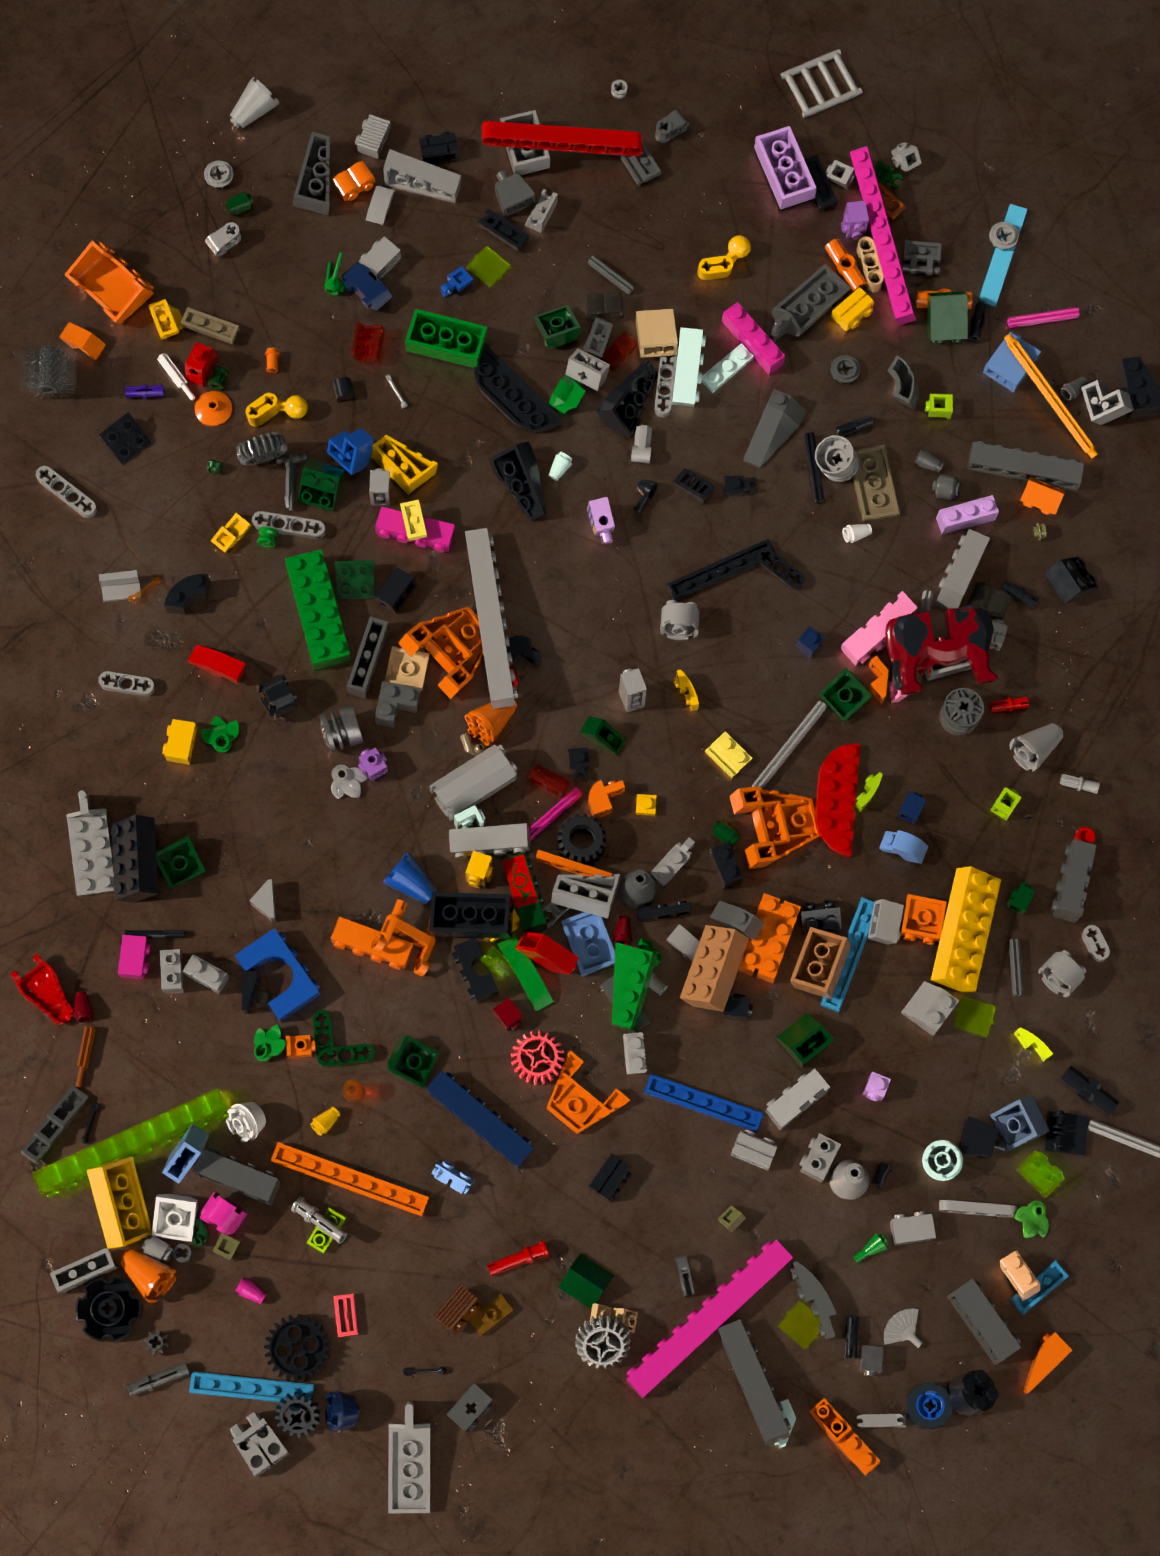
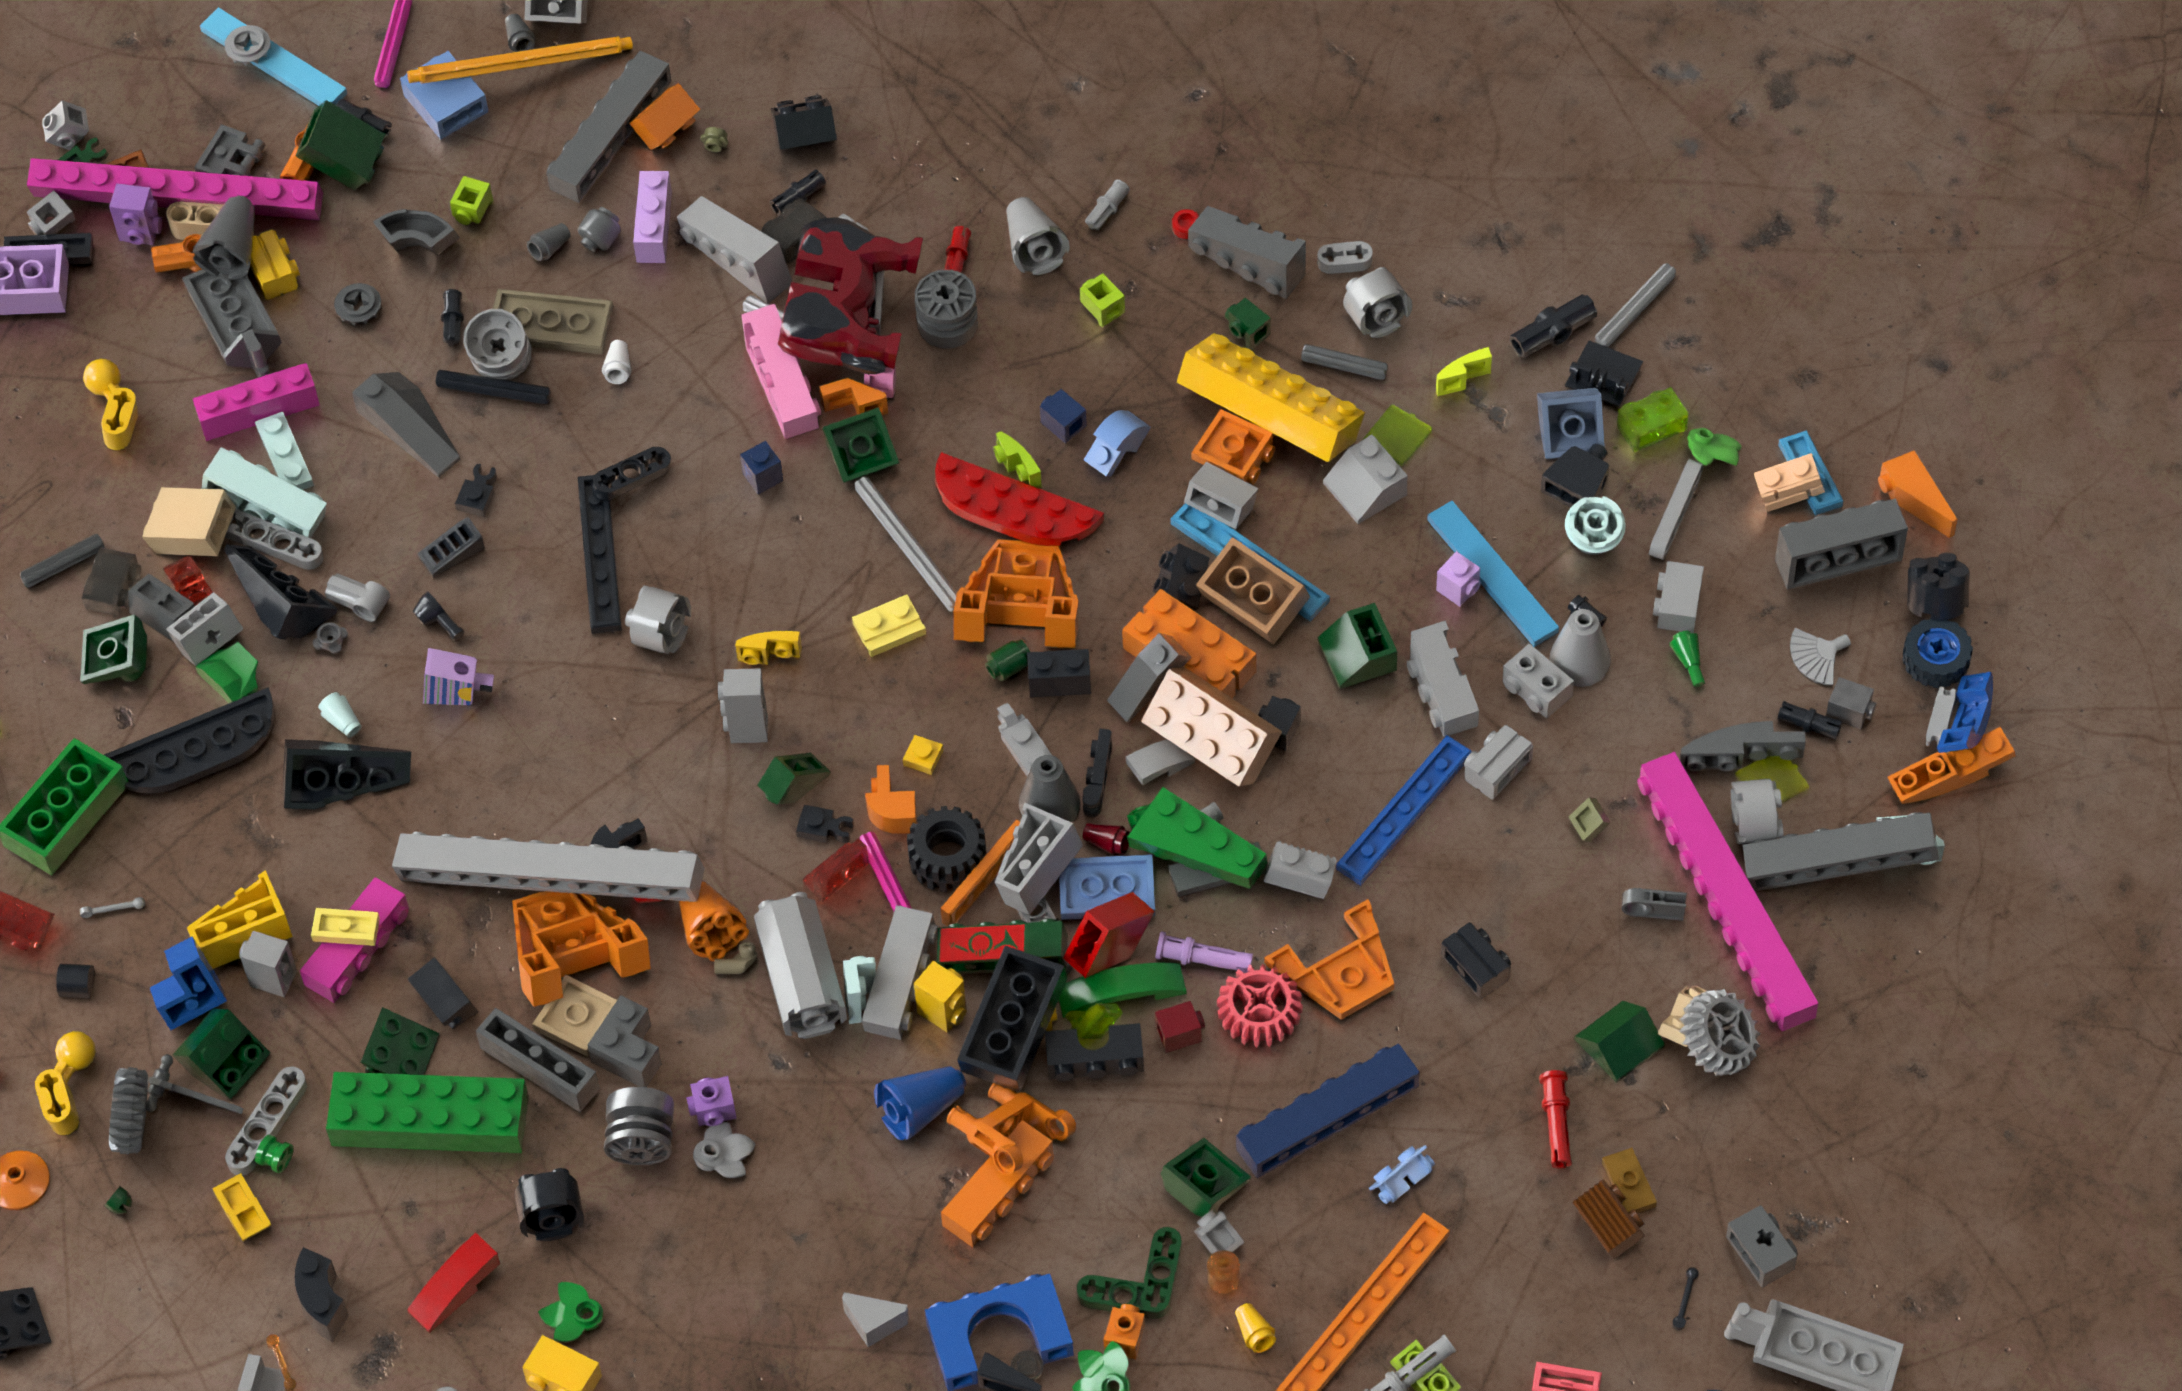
camera: 65 degrees left, 15 degrees down
none -> dark grey cone [193,196,255,279]
none -> flat silver plate [313,623,348,654]
none -> lavender pin [1155,931,1253,973]
none -> light grey bracket [1194,1211,1244,1262]
none -> dark azure tile [1427,501,1559,647]
none -> light grey brick [1731,779,1783,844]
none -> blue slope [1937,672,1993,753]

